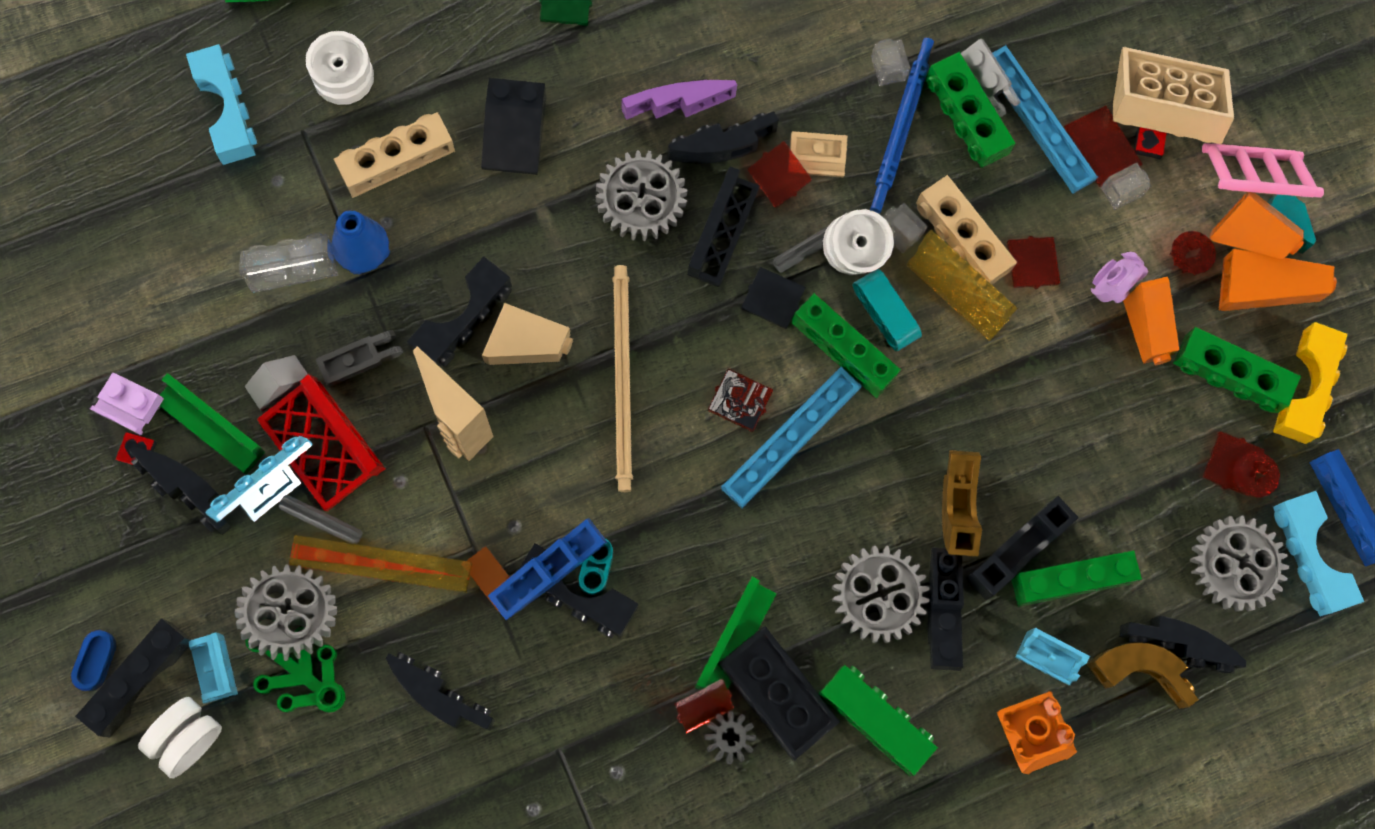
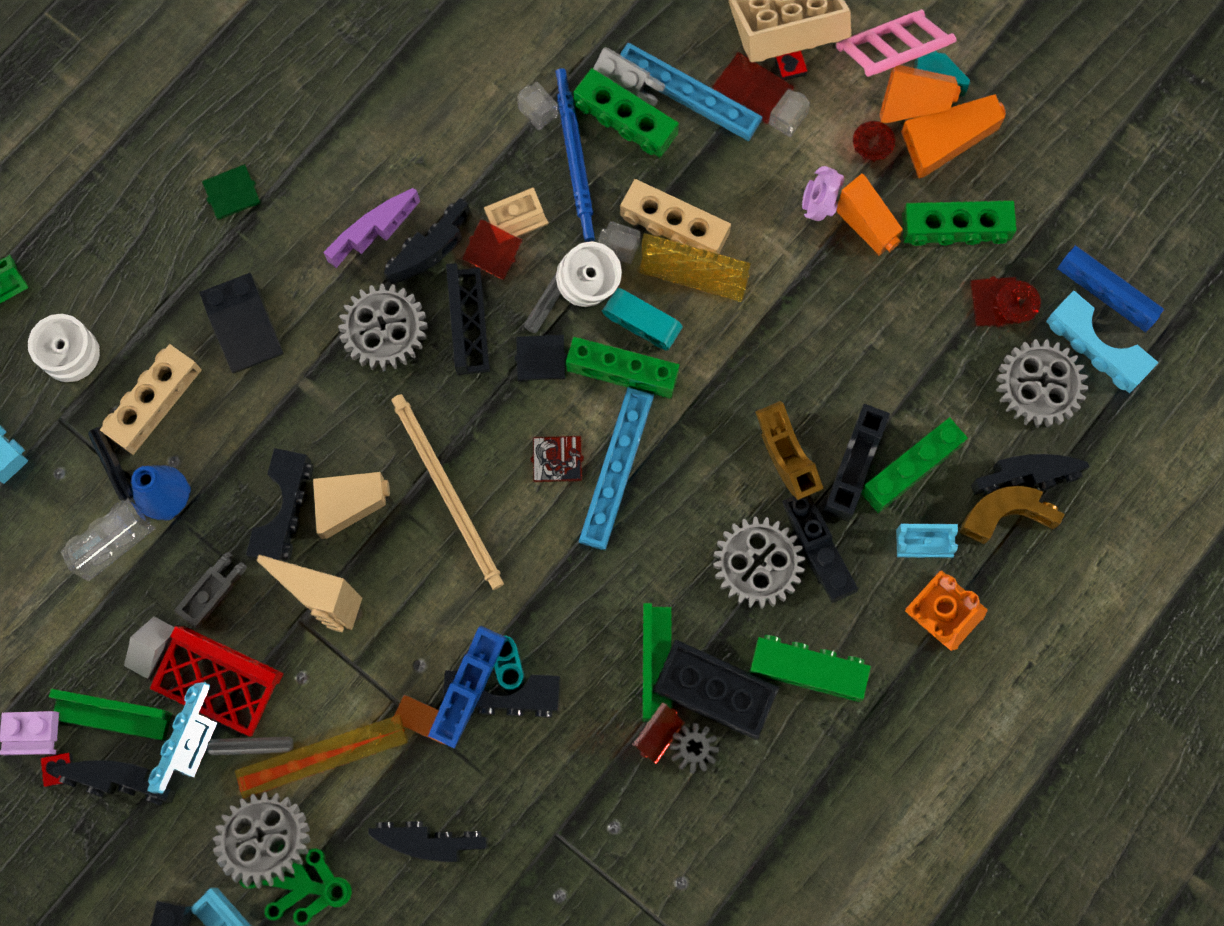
camera: 15 degrees left, 0 degrees up
clear red piece [1007,236,1060,289] -> none
yellow arch [1273,322,1347,444] -> none
none -> black axle [88,427,133,502]

